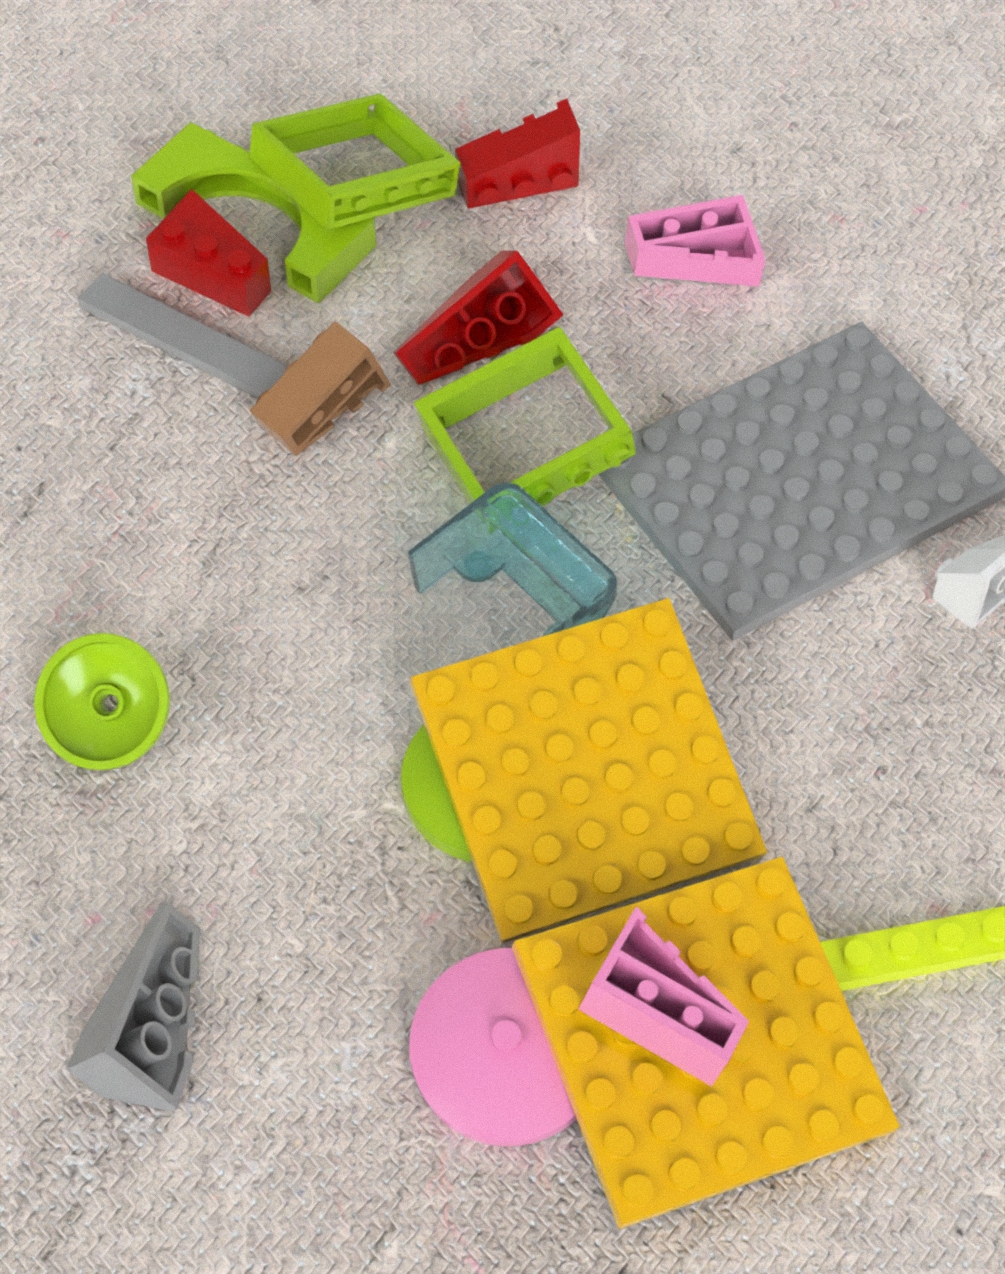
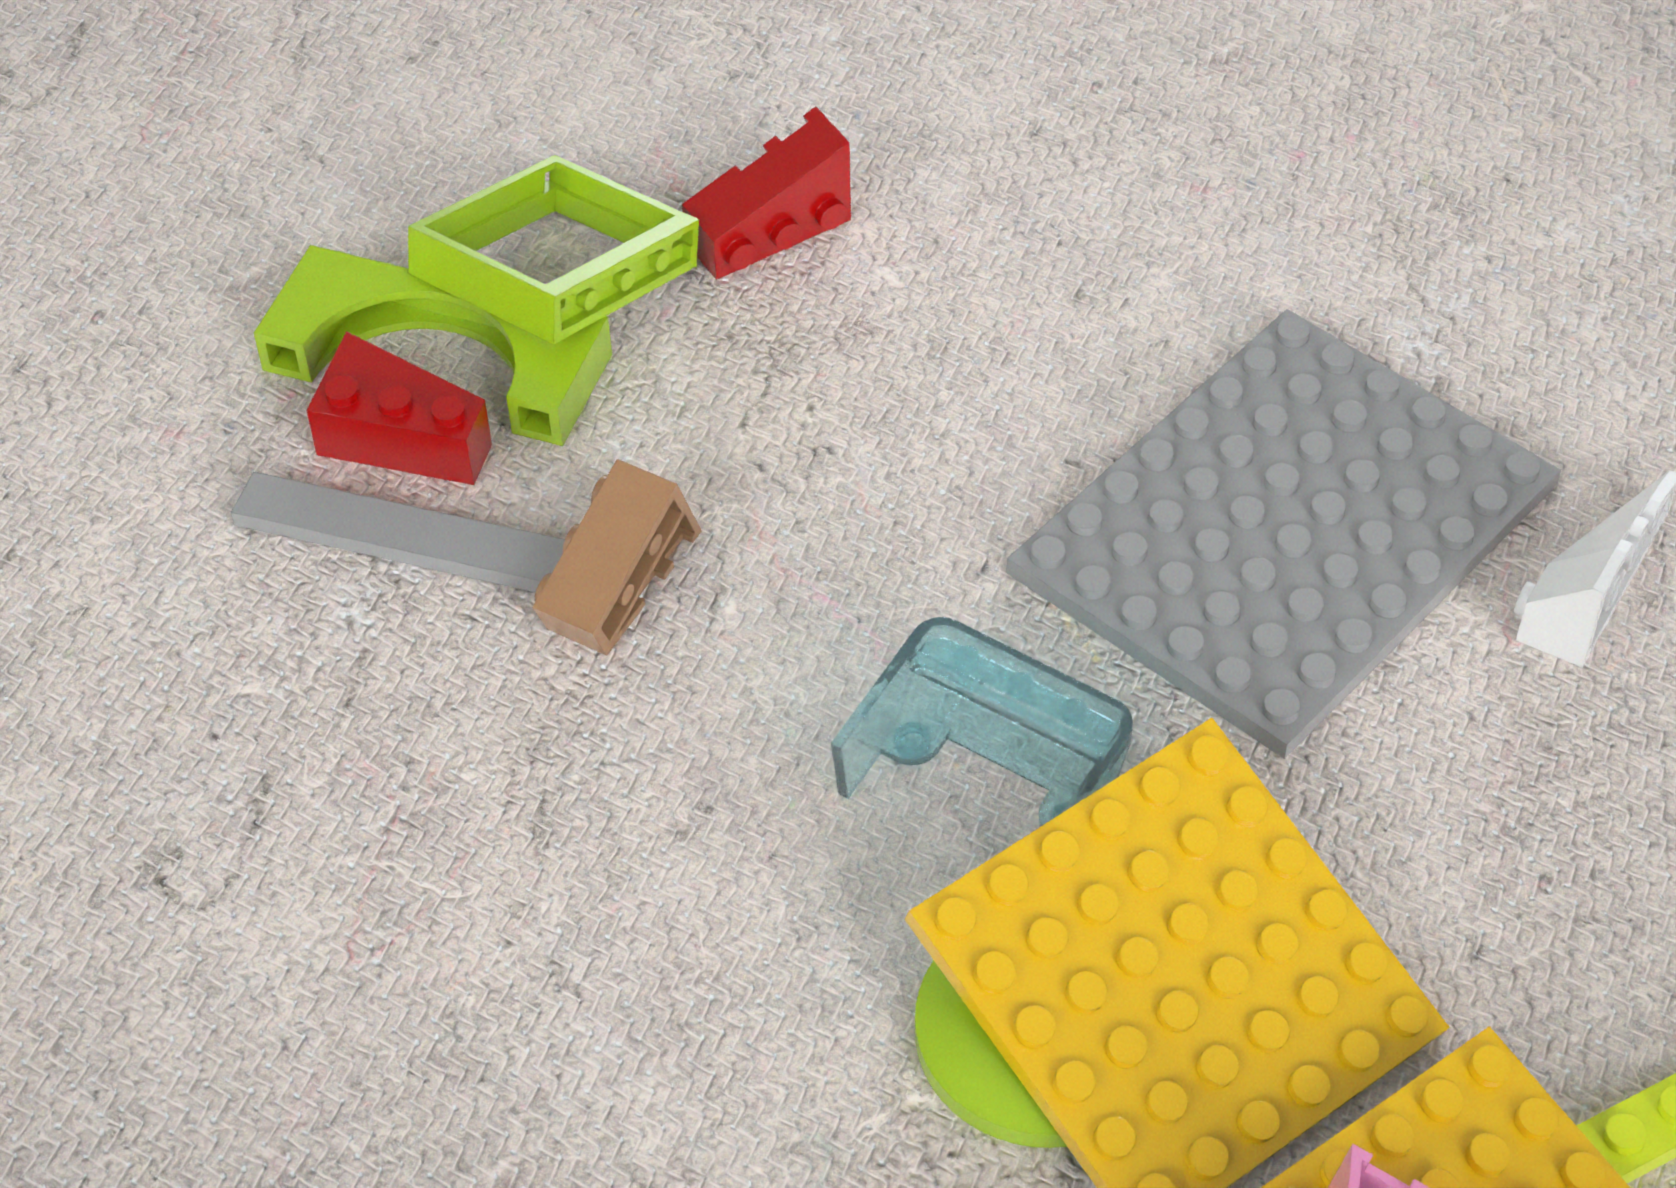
camera: 15 degrees left, 5 degrees down
lime dish [34,633,170,770] -> none
red wedge [393,251,564,385] -> none
lime window [413,326,636,532] -> none
bright pink wedge [624,195,765,287] -> none

